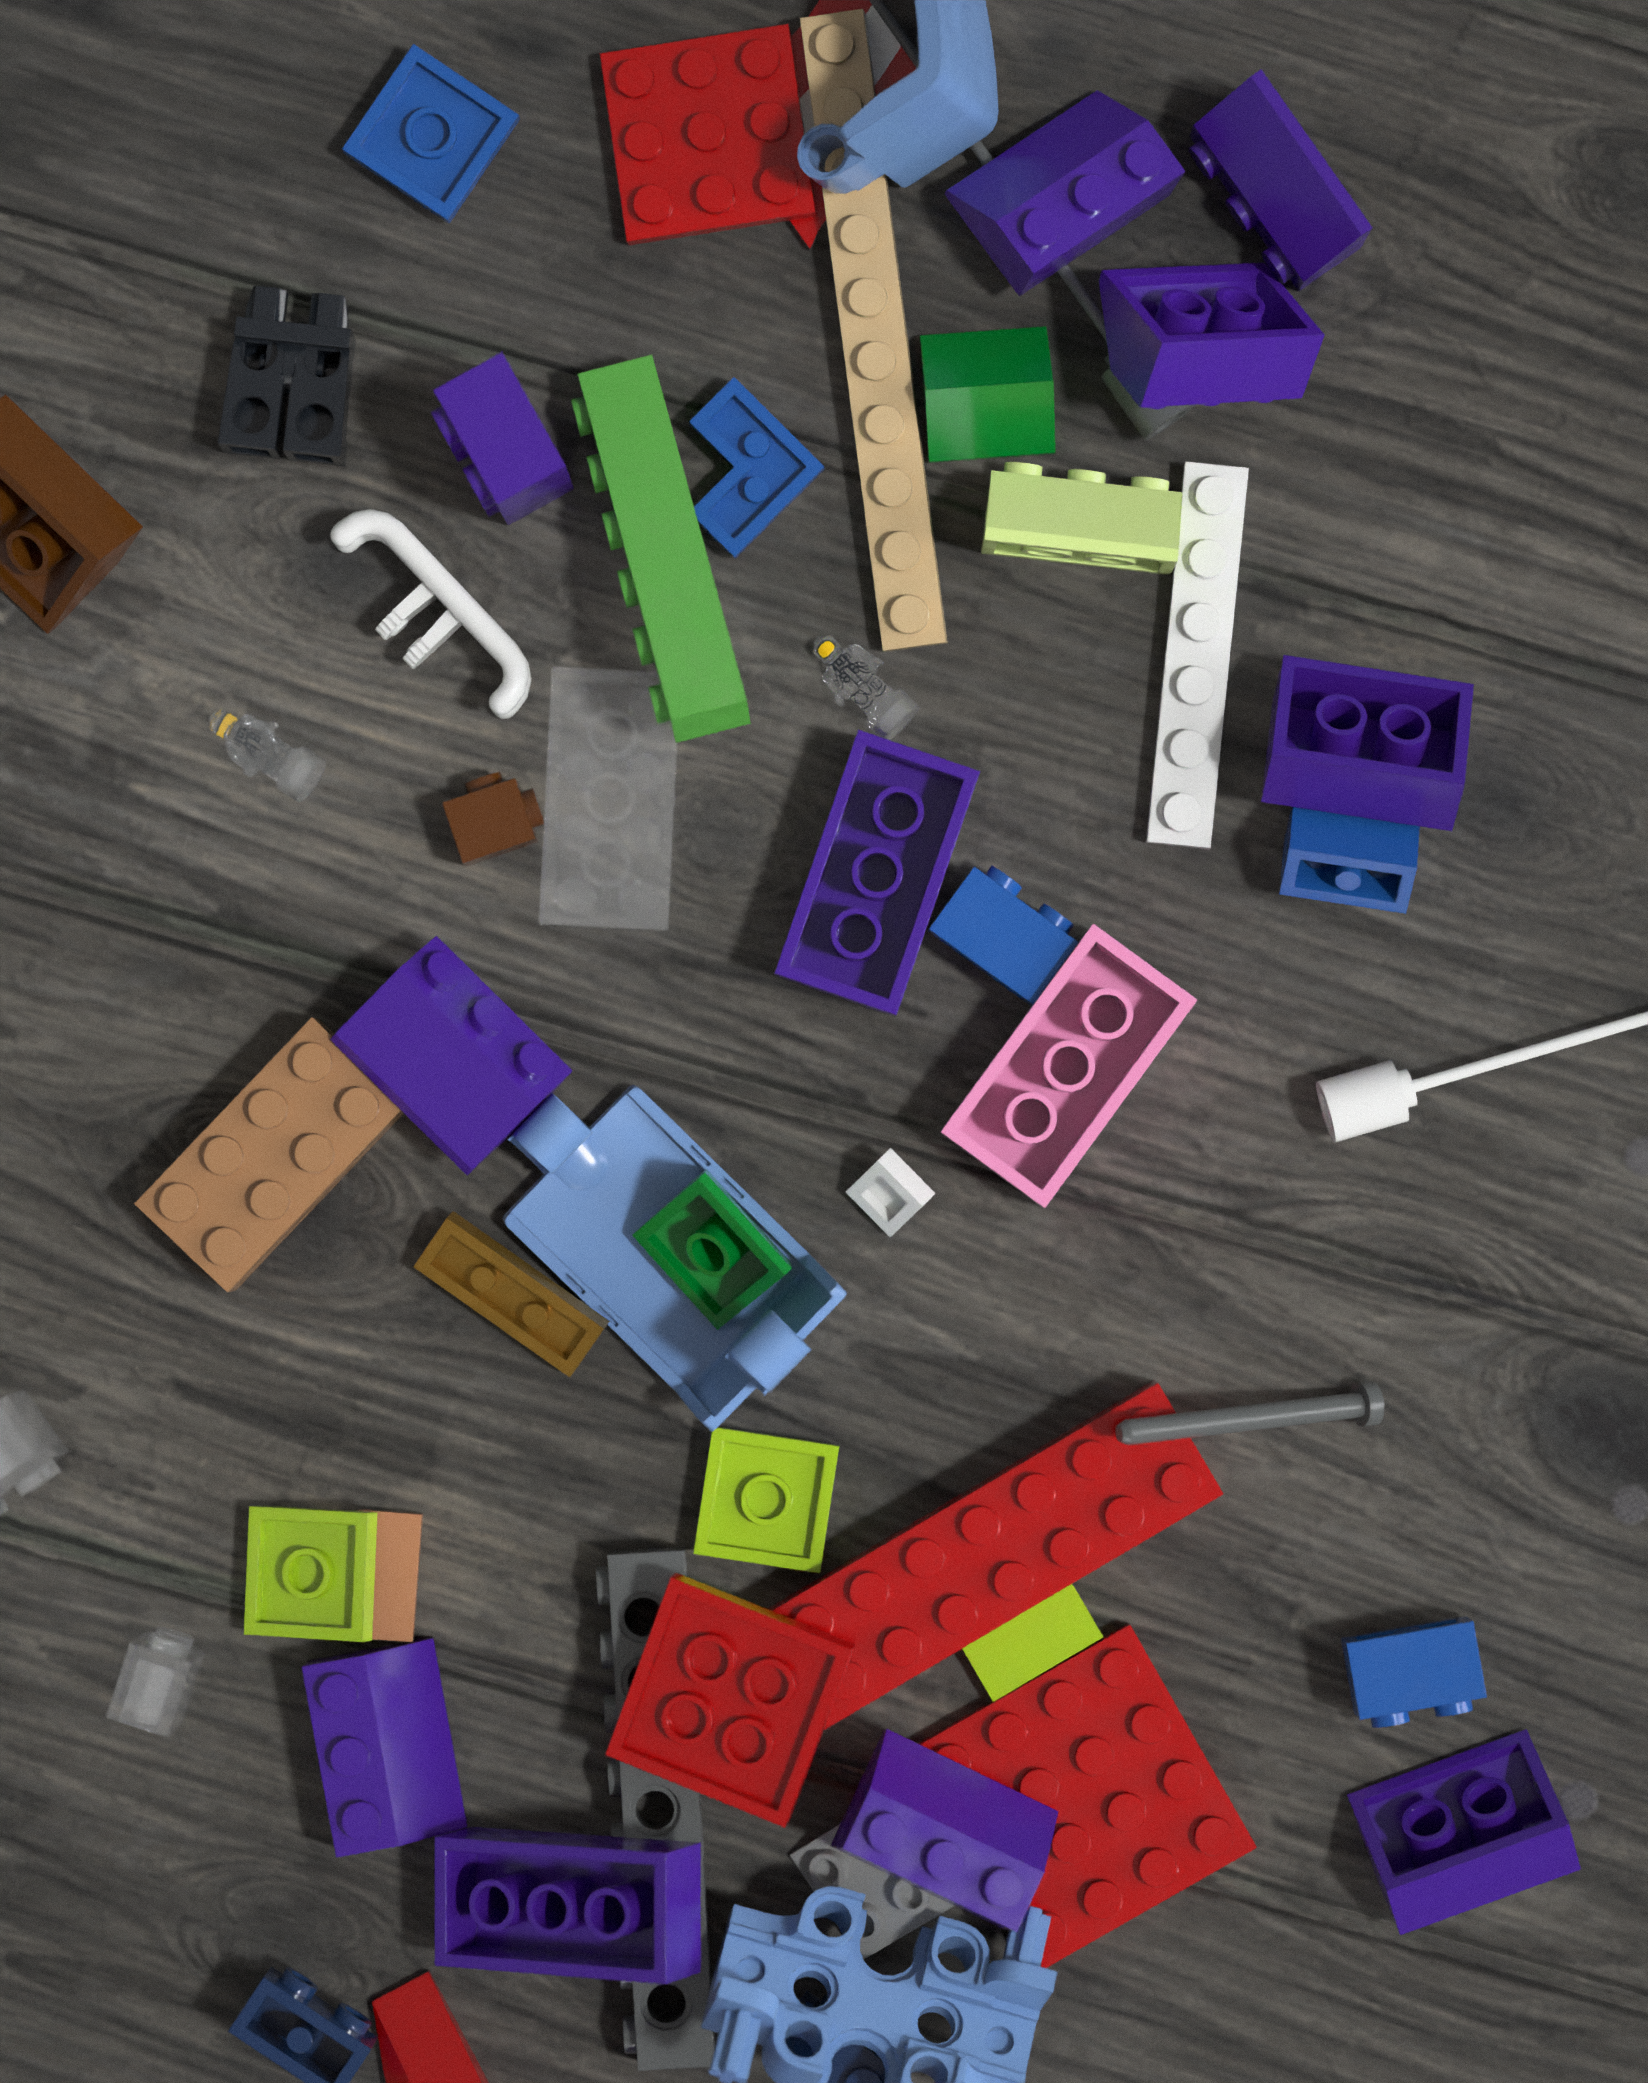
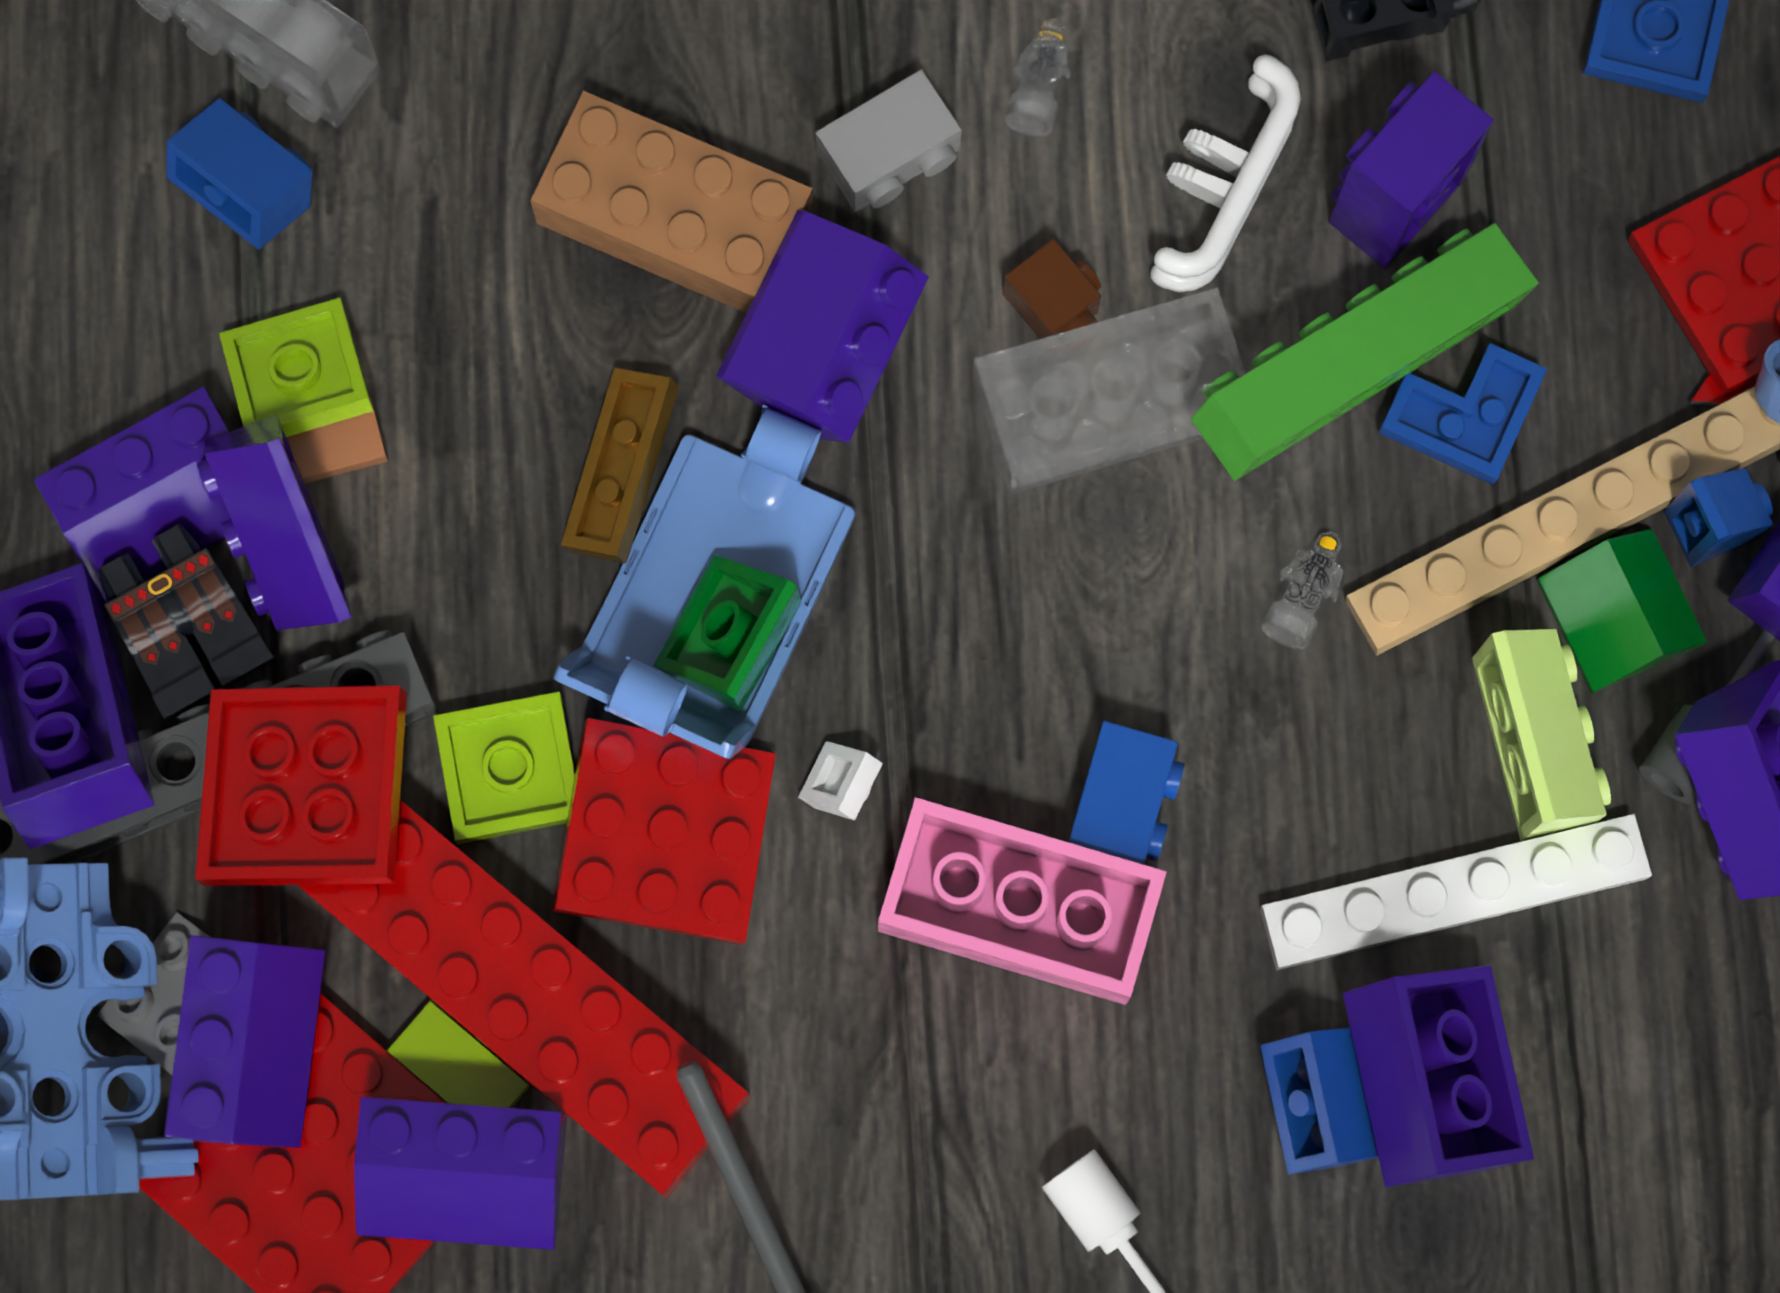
camera: 65 degrees right, 10 degrees down
clear brick [106,1627,206,1737] -> none
dark purple brick [775,730,980,1017] -> none
none -> black hips [98,524,278,721]
none -> blue brick [166,98,313,250]
none -> dark purple slope [197,414,351,630]
none -> dark purple slope [354,1097,567,1250]
none -> red plate [552,718,776,945]
none -> light grey brick [815,69,962,212]
none -> blue slope [1664,468,1773,568]

